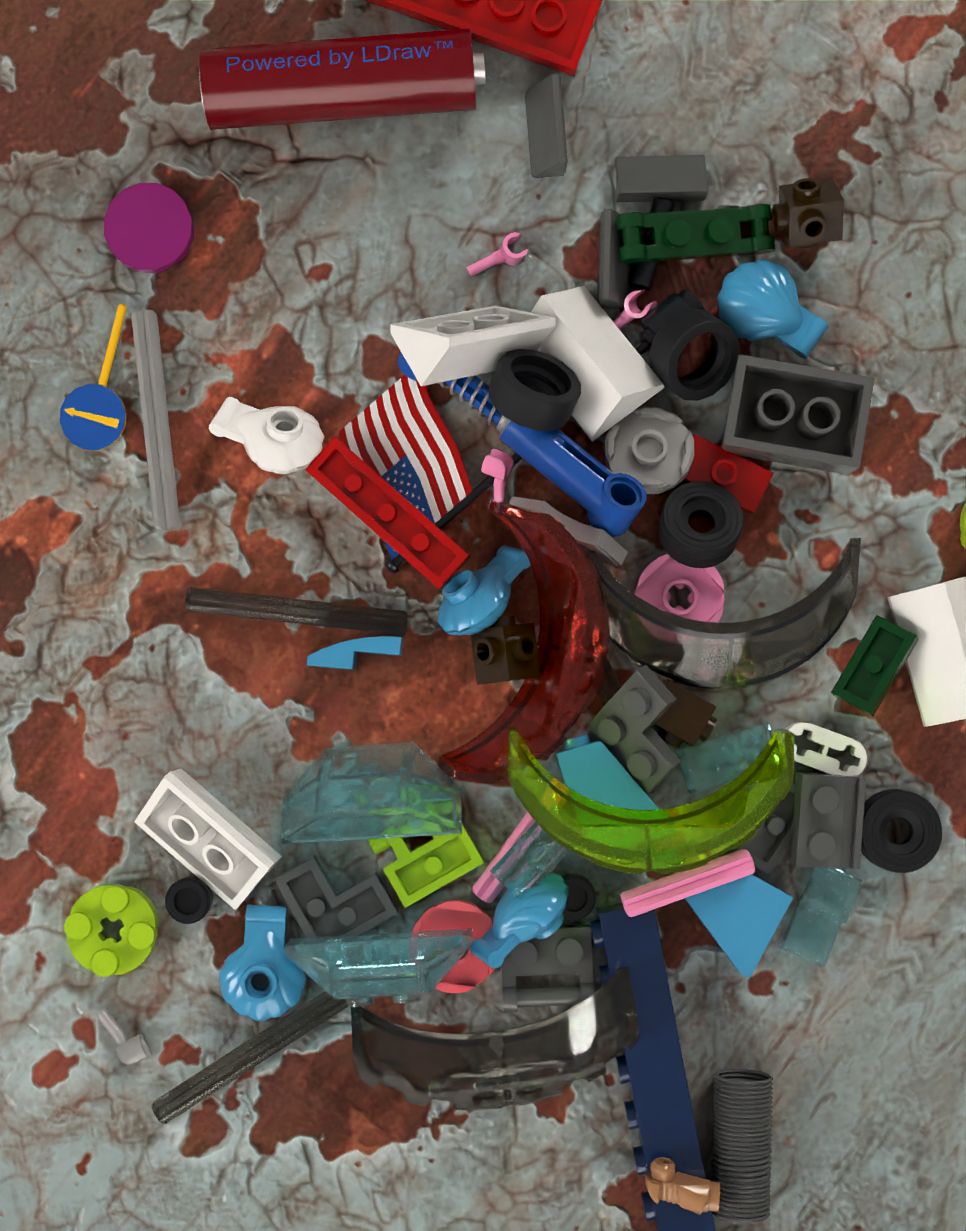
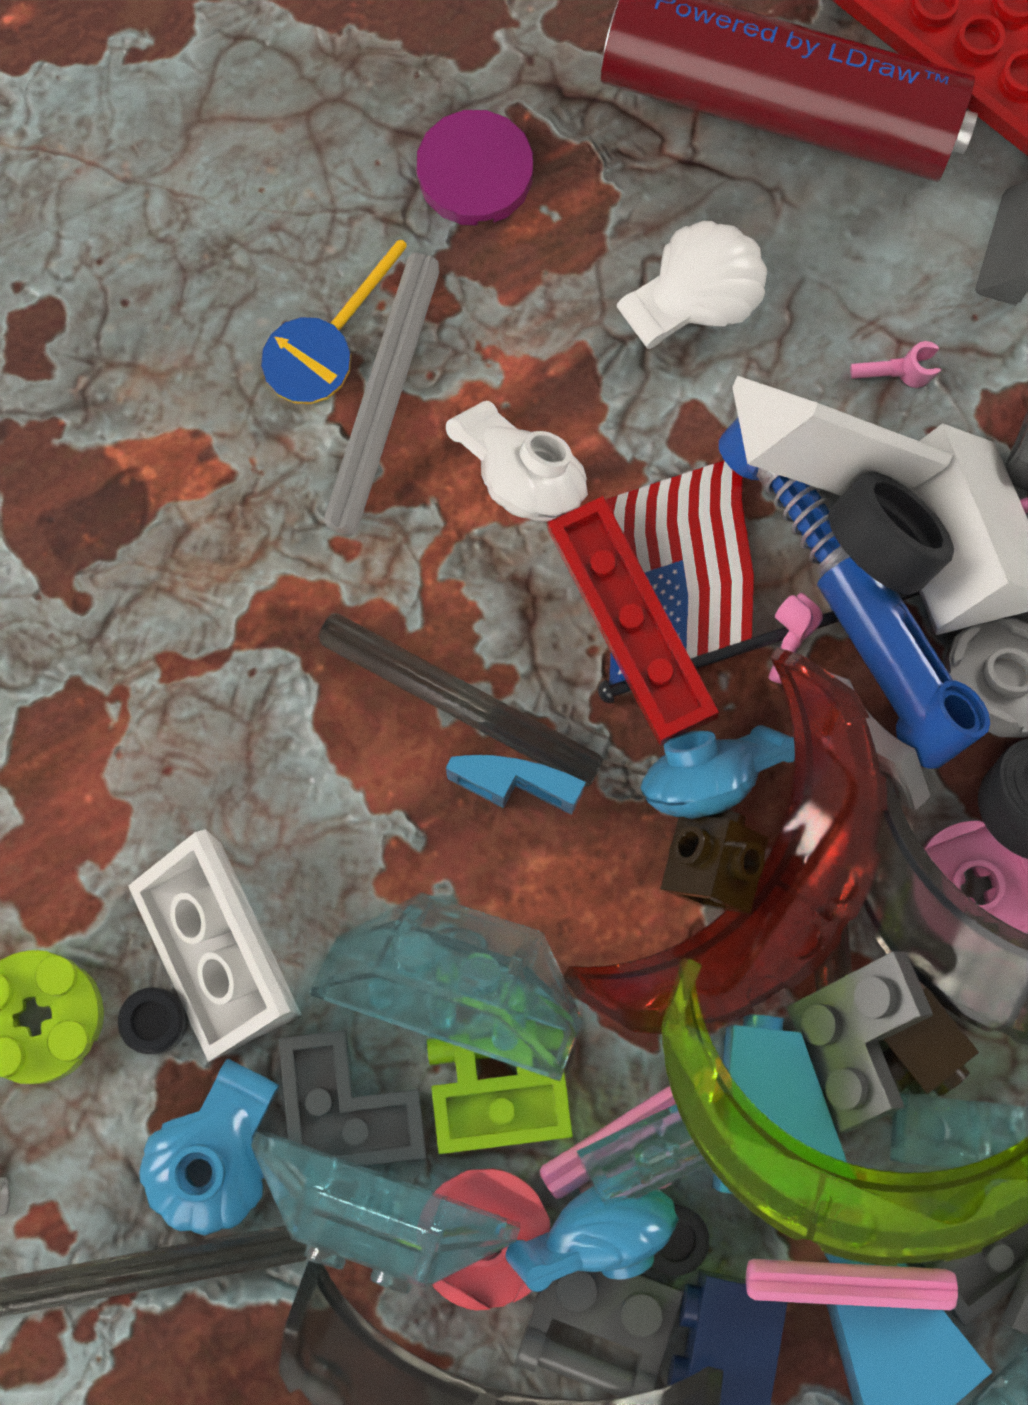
camera: 20 degrees right, 10 degrees down
none -> white animal [616,221,767,349]

